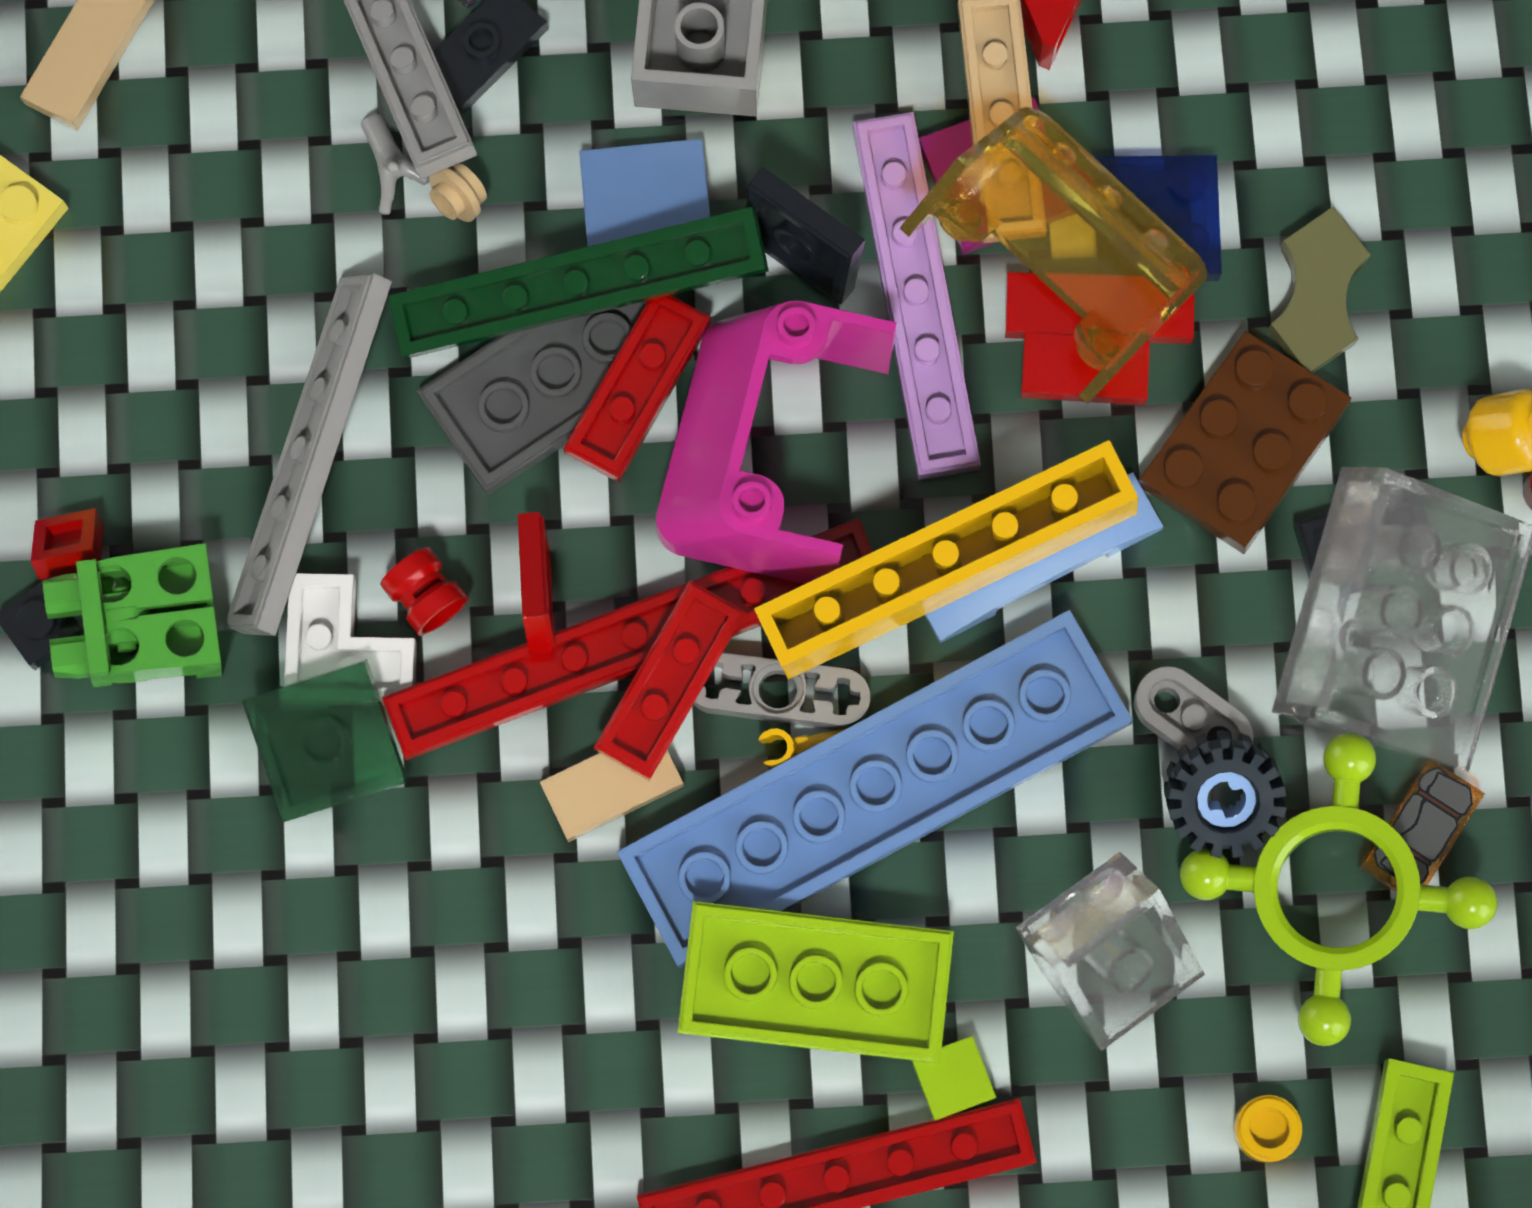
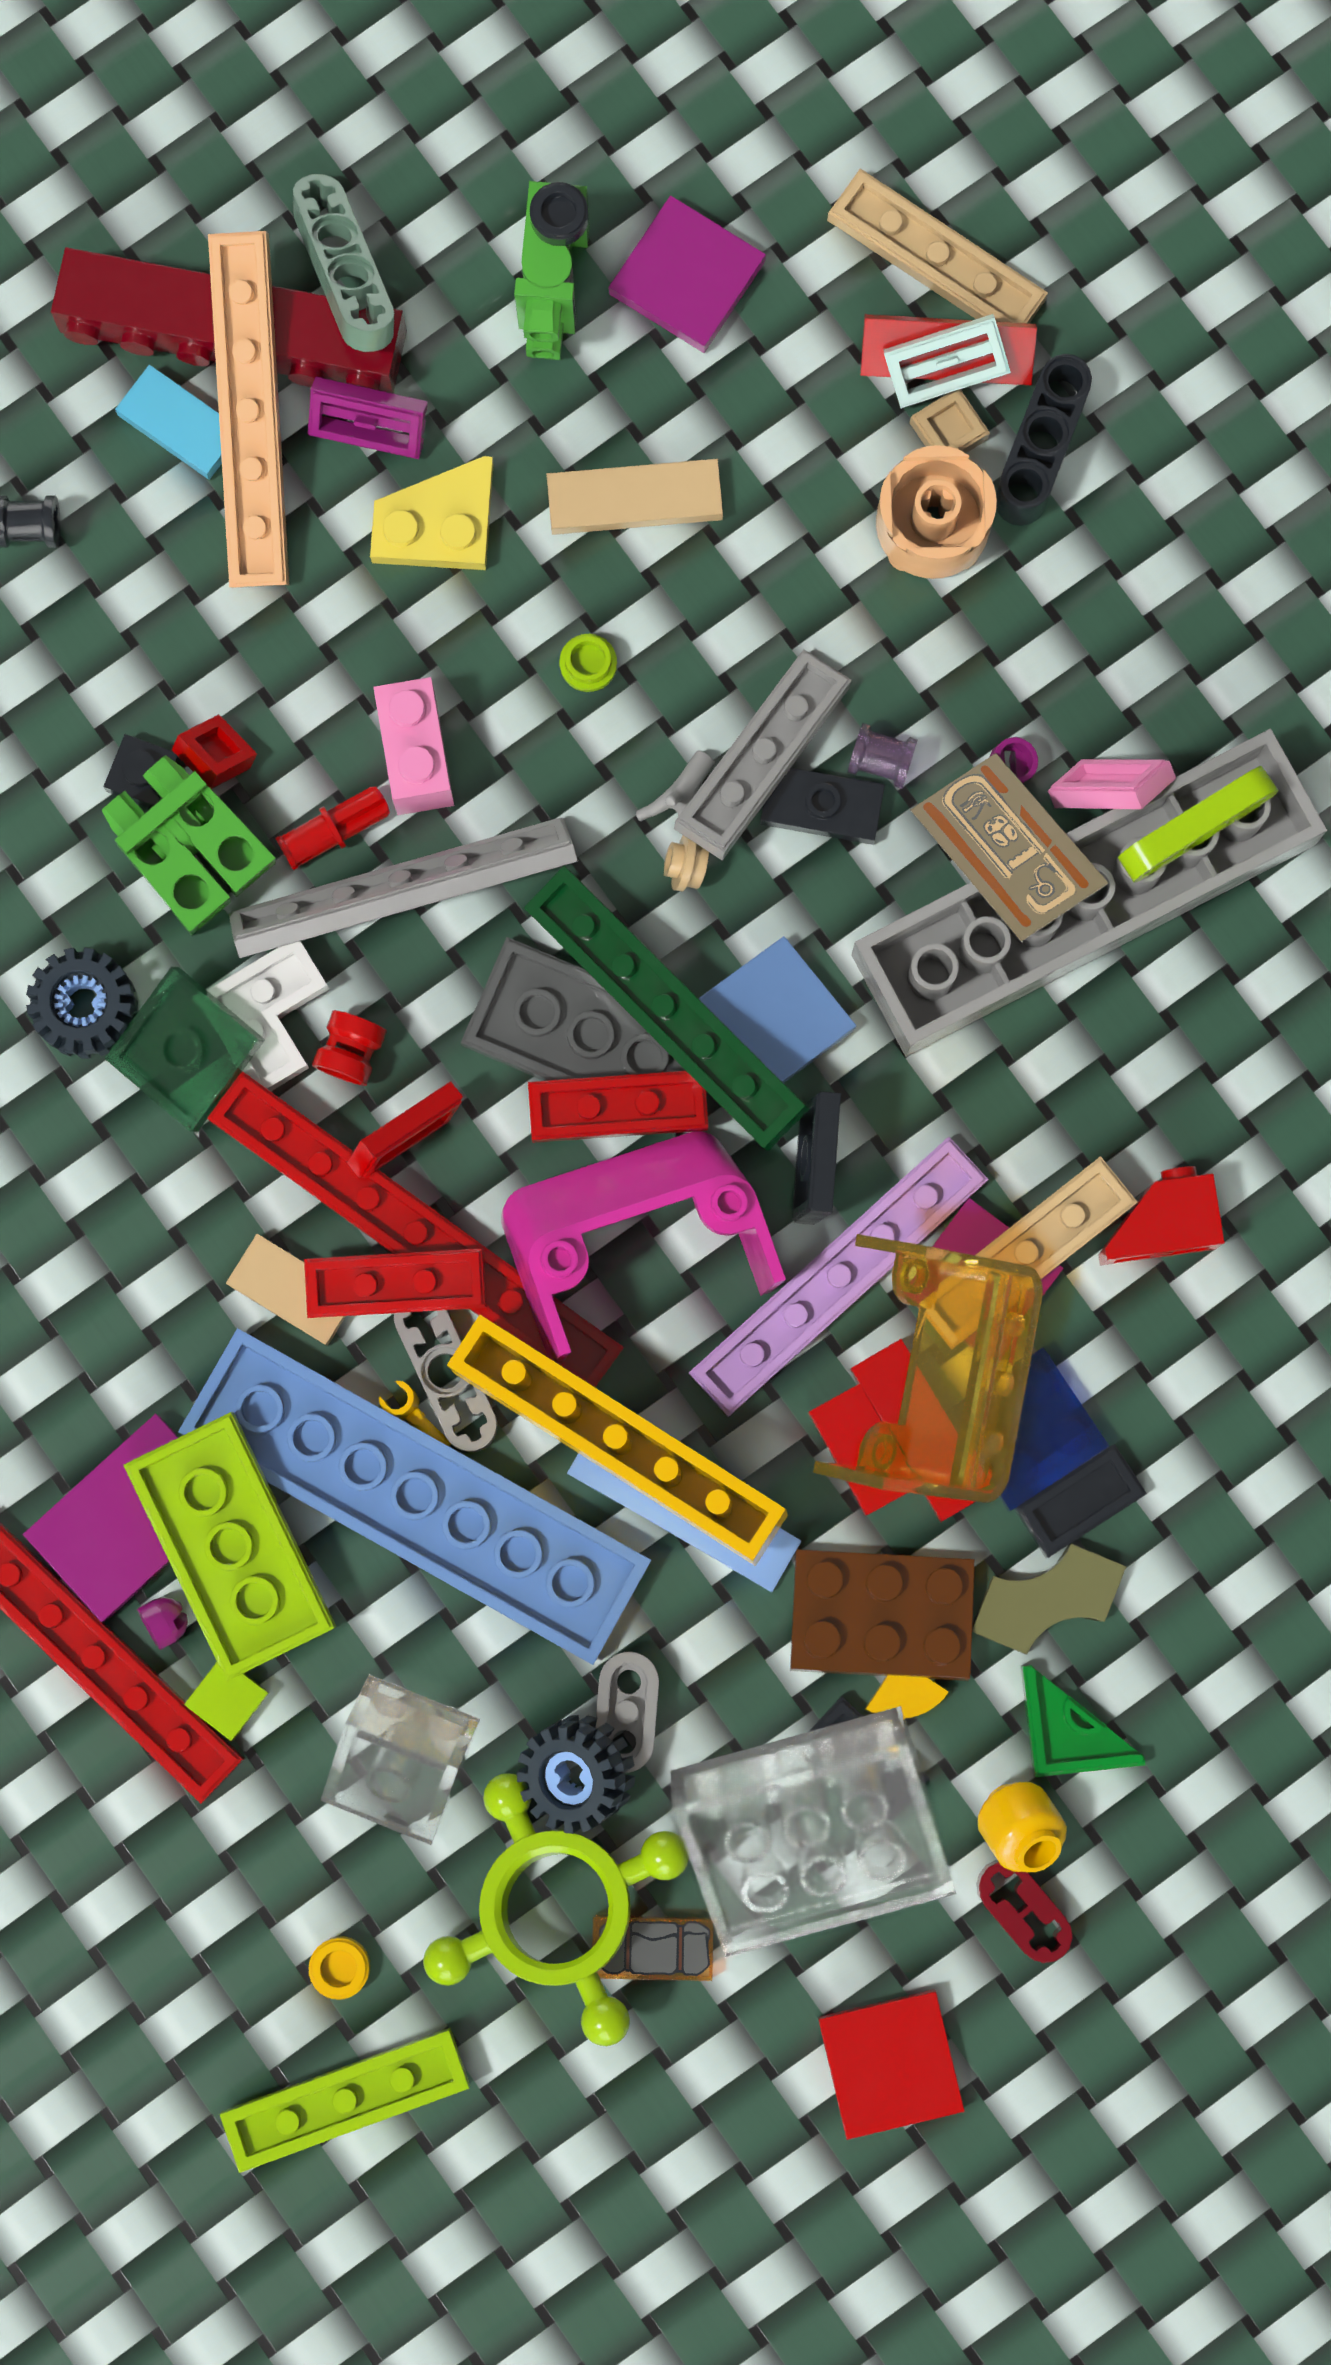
camera: 55 degrees right, 5 degrees up
none -> magenta tile [22,1413,179,1622]
none -> black bush [26,947,138,1059]
none -> magenta hinge [137,1597,188,1650]
none -> red axle [275,787,390,871]
none -> bright pink brick [374,677,454,815]
none -> lime plate [559,634,617,692]
none -> yellow tile [865,1676,948,1719]
none -> black tile [1014,1444,1147,1558]
none -> green tile [1021,1665,1146,1777]

